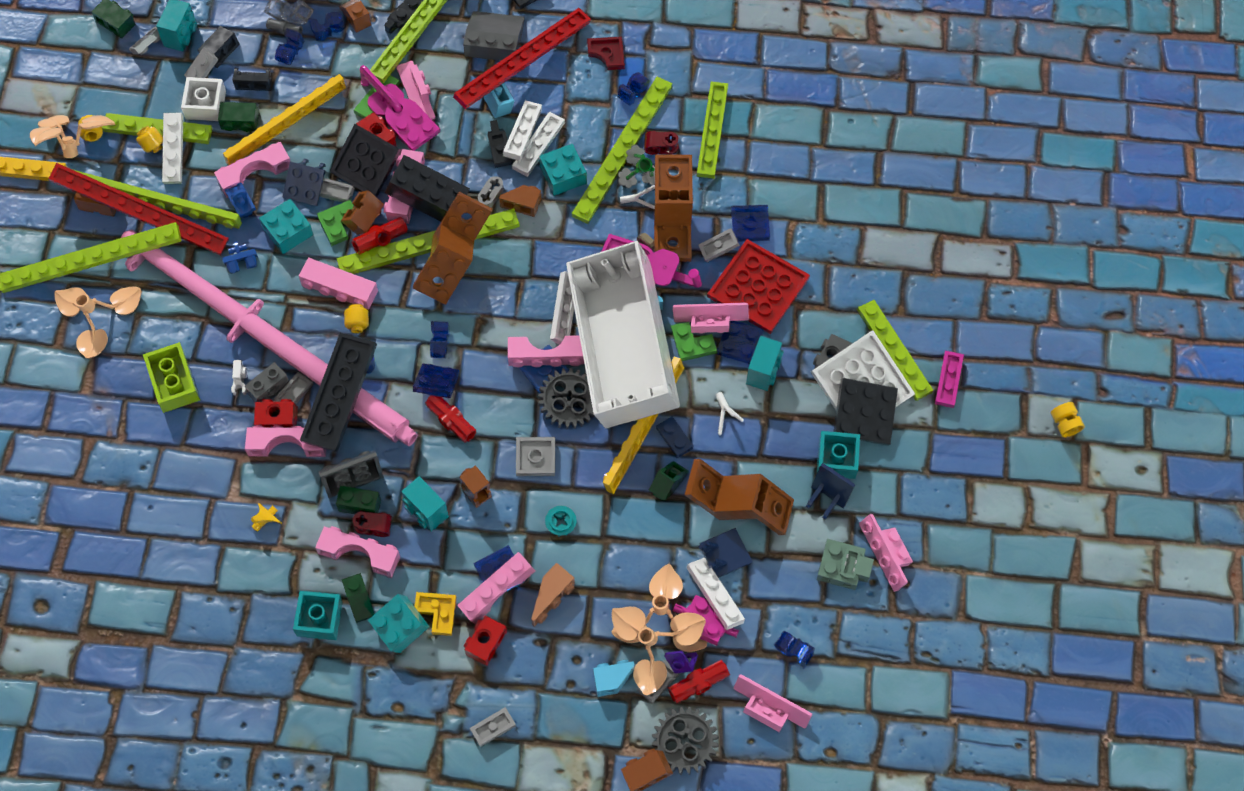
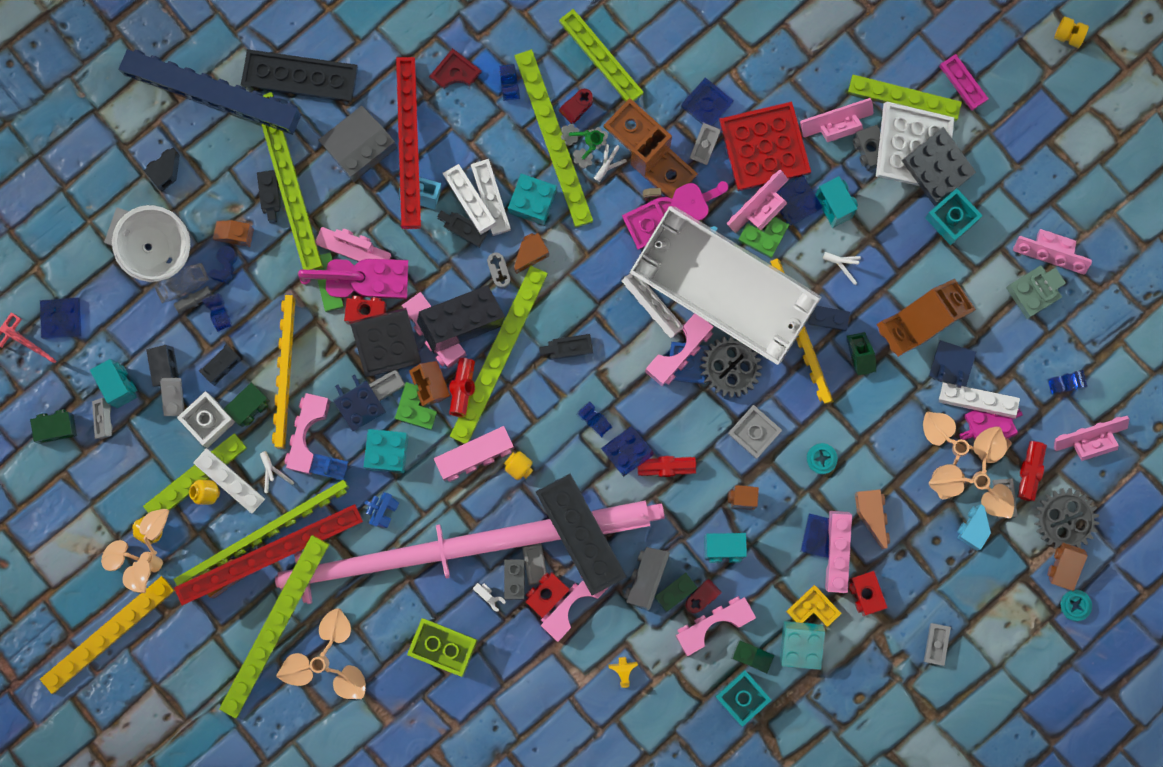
camera: 45 degrees left, 15 degrees up
dark orange bracket [413,192,492,305] -> none
dark purple bracket [664,651,698,674] -> none
dark blue plate [806,463,855,520] -> none
none -> white plant [260,451,294,493]
none -> black hinge [539,334,593,359]
none -> bright pink bracket [800,98,874,142]

